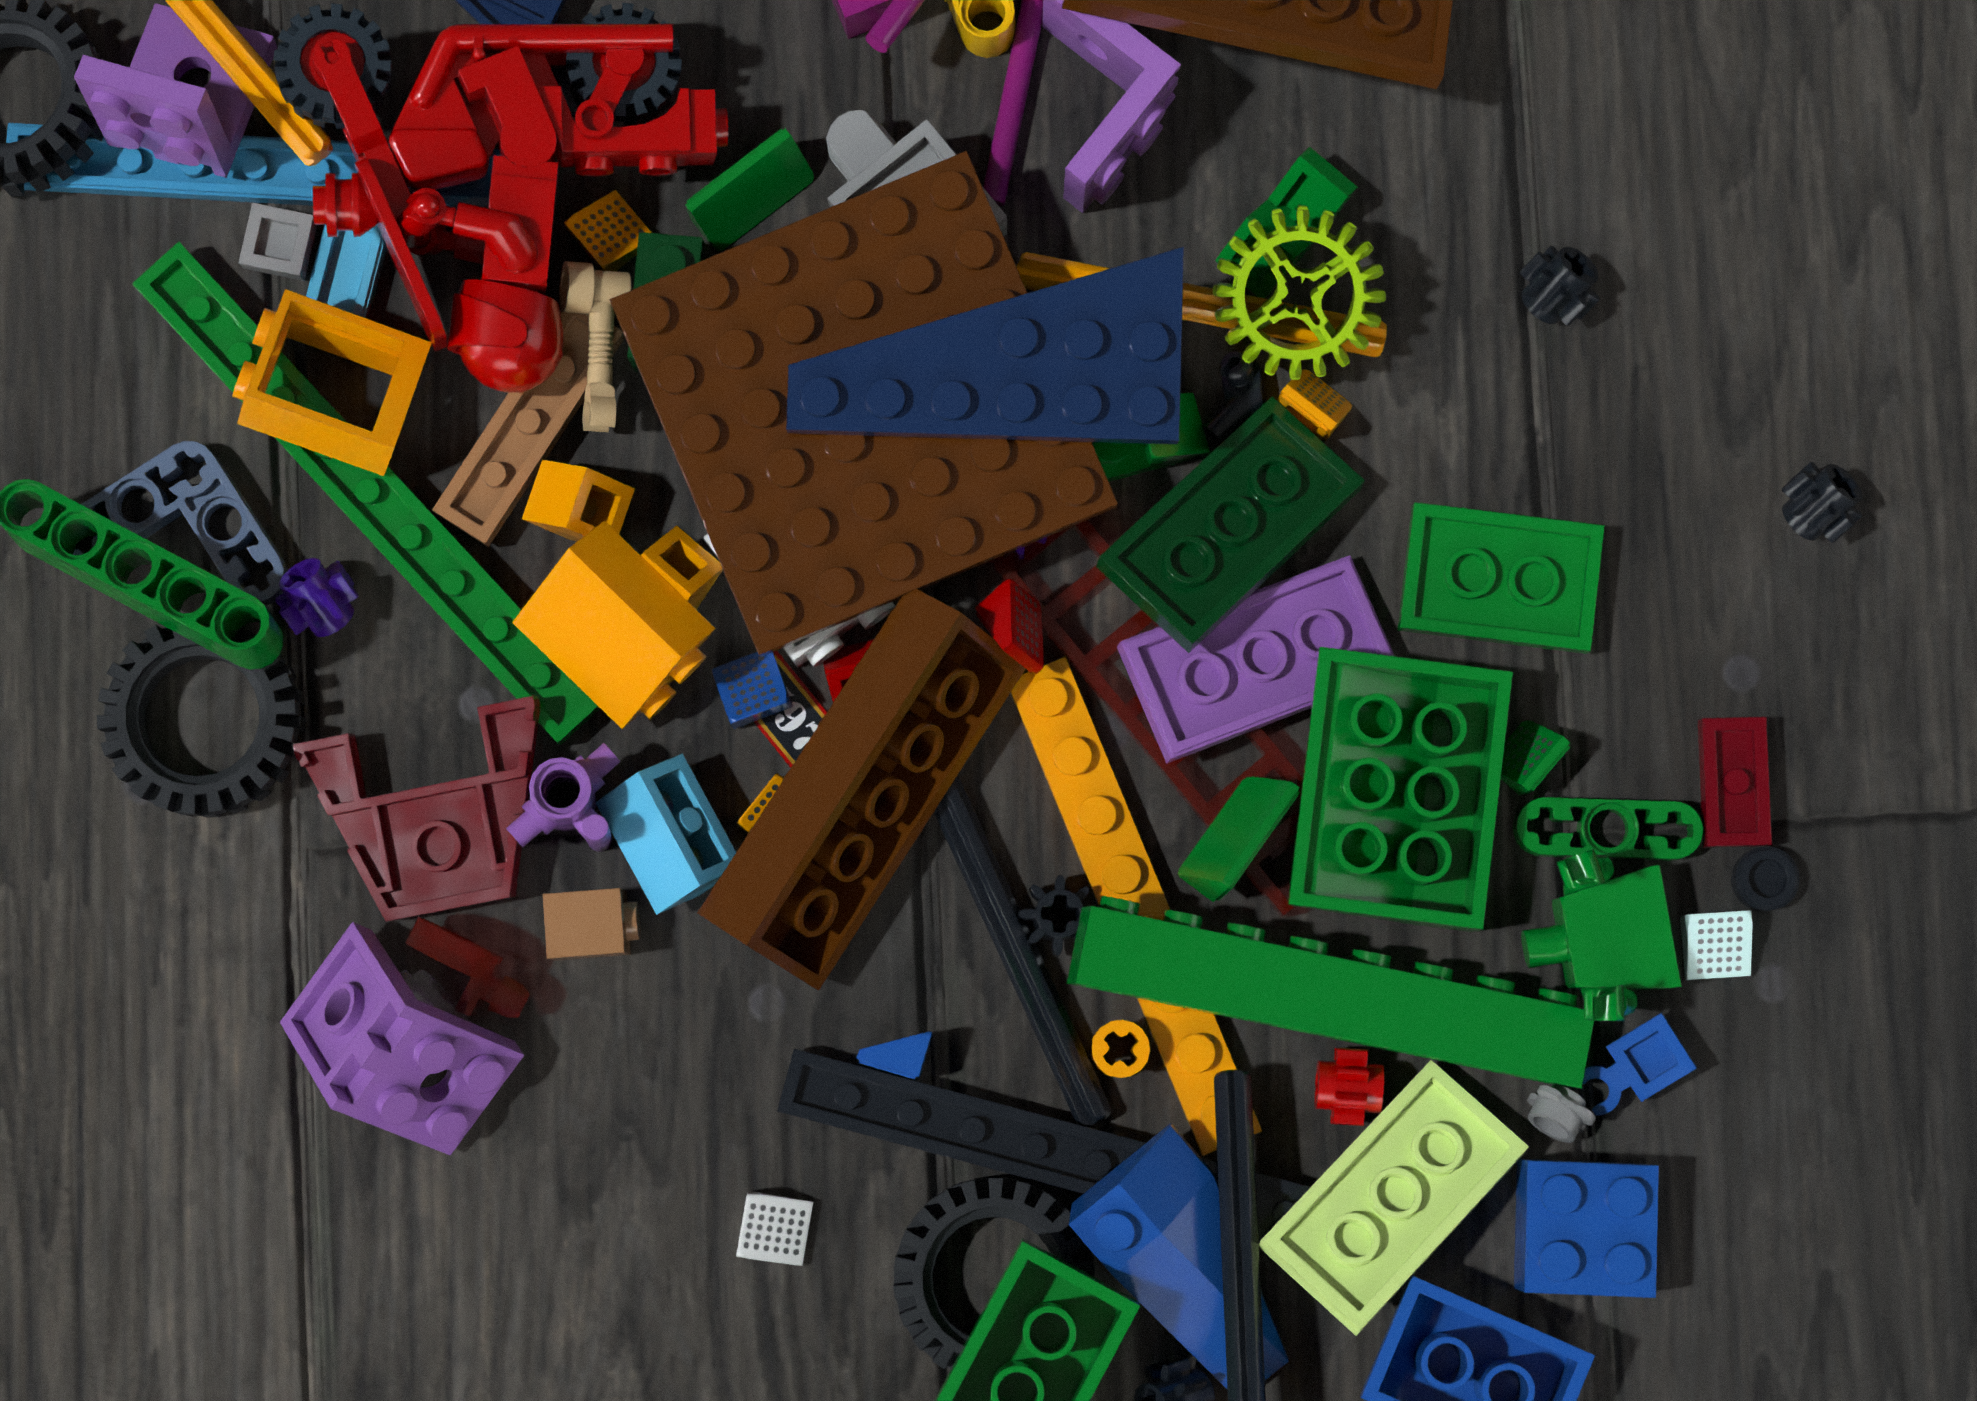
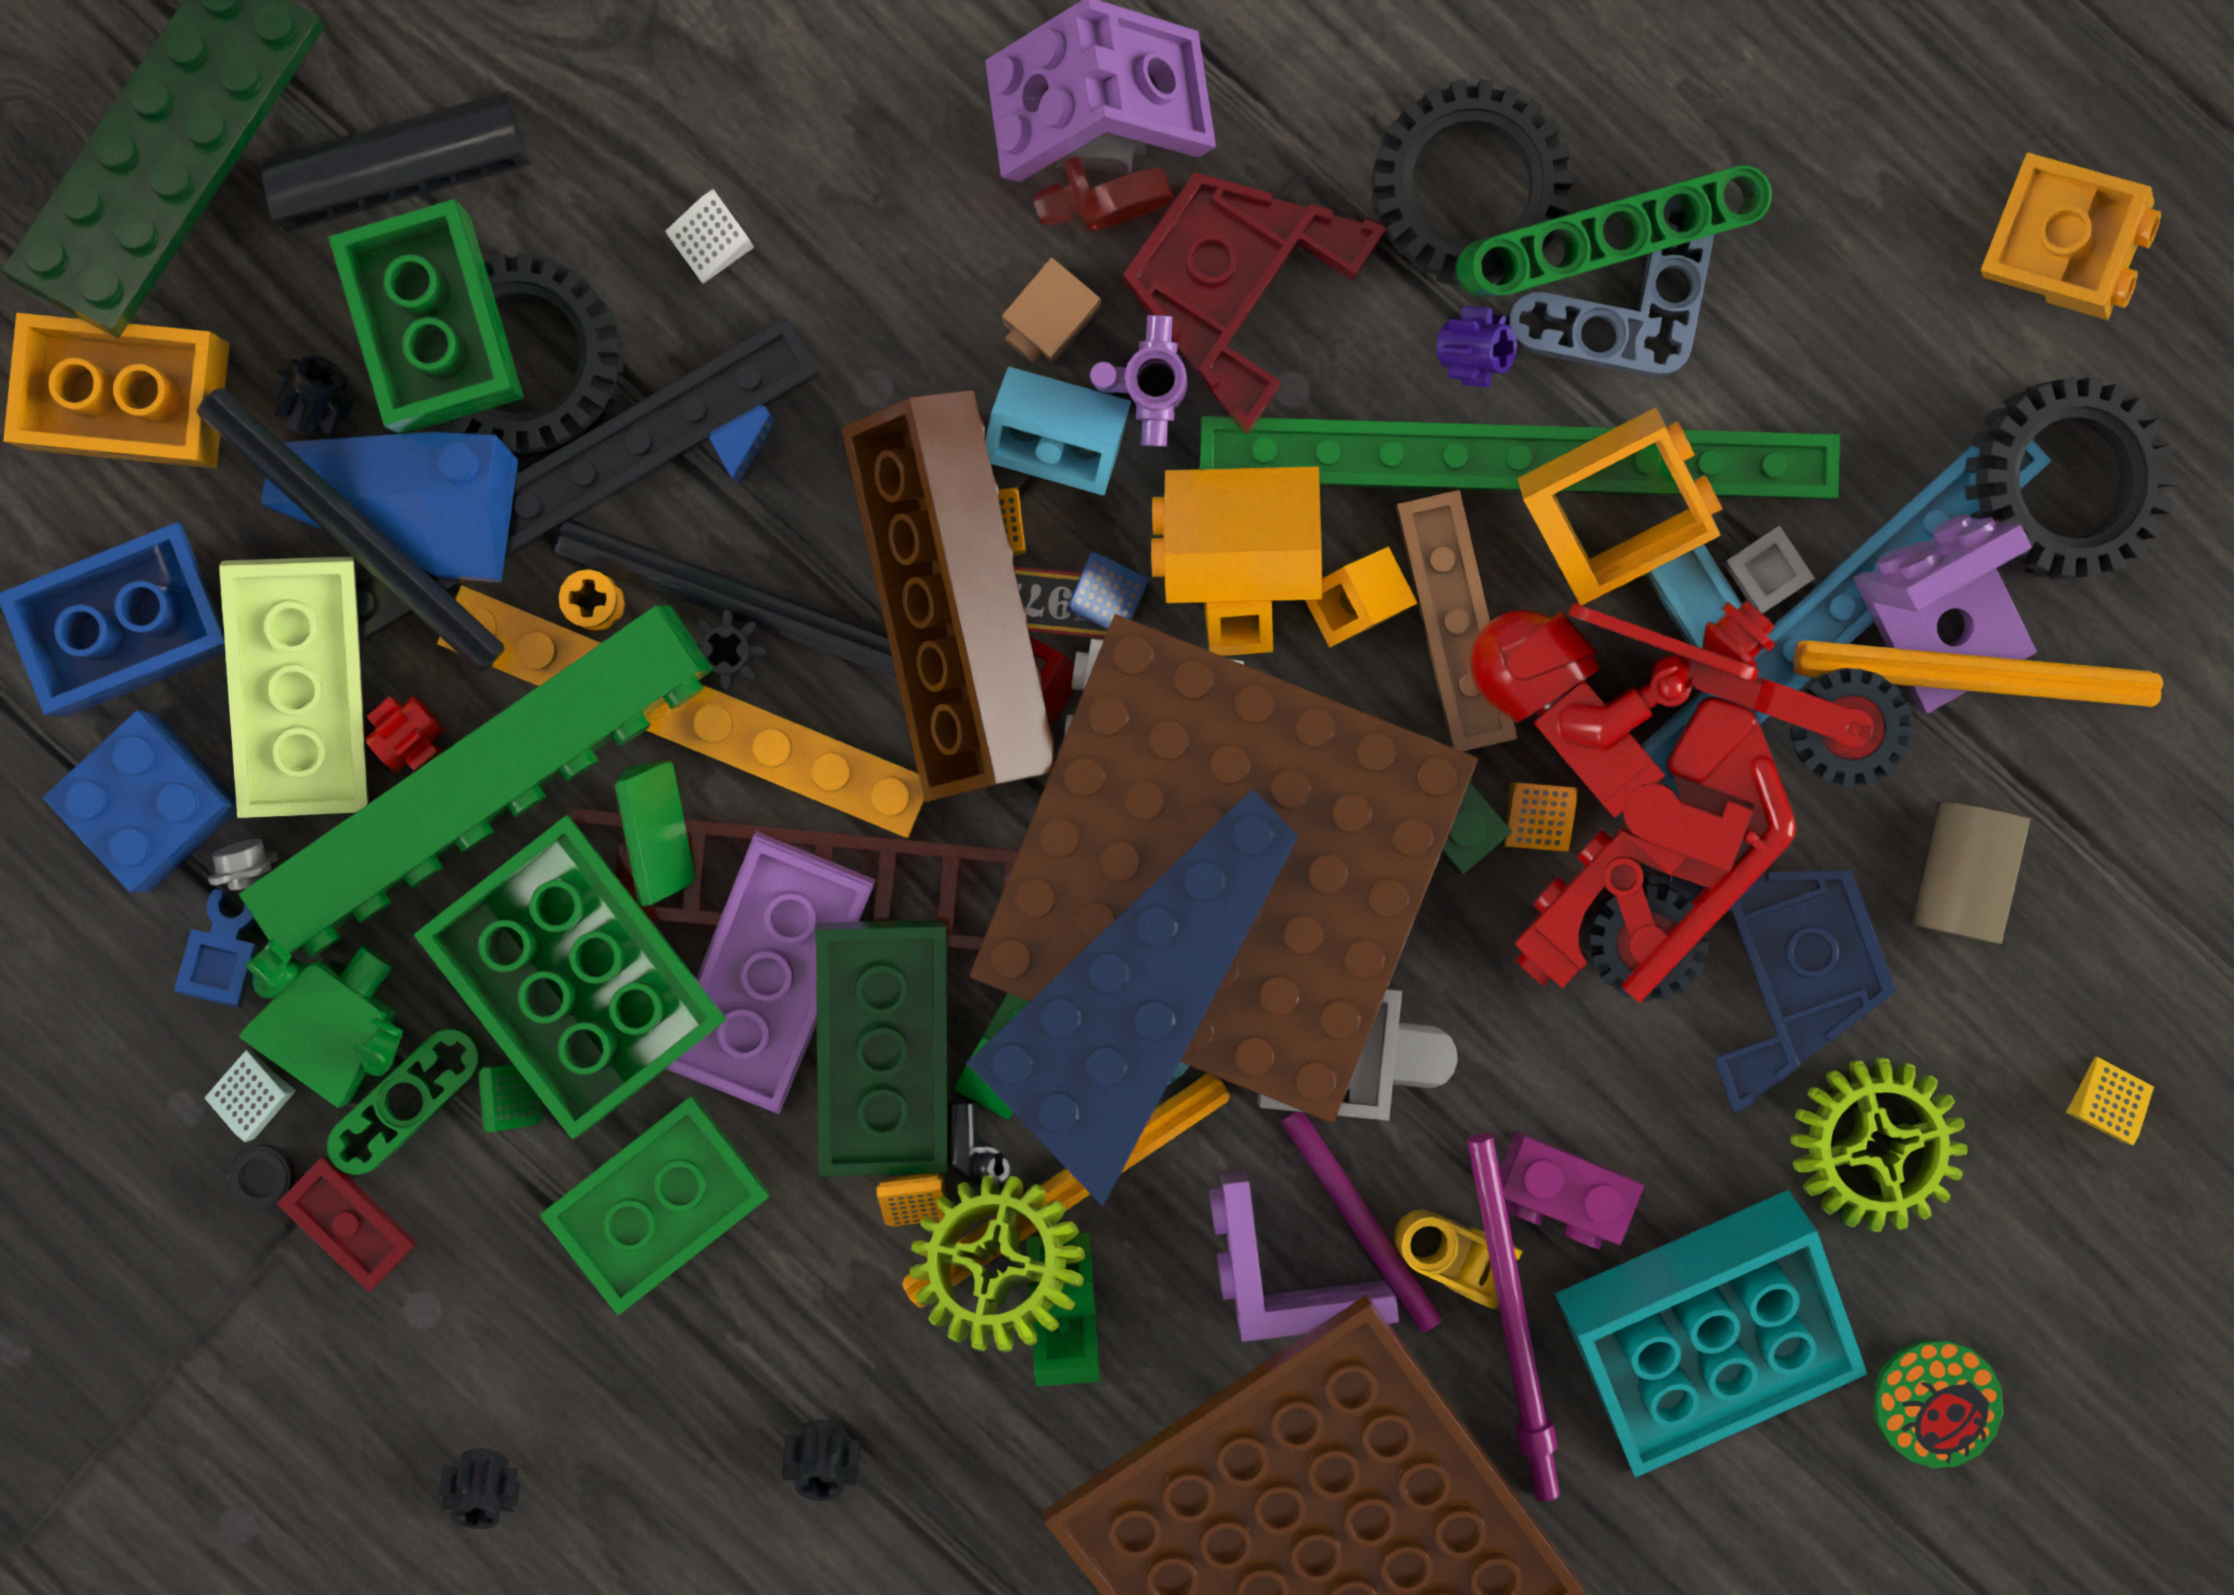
camera: 135 degrees right, 5 degrees up
tan brick [559,261,631,432] -> none
green slope [685,128,814,252] -> none
red slope [975,579,1044,674] -> none

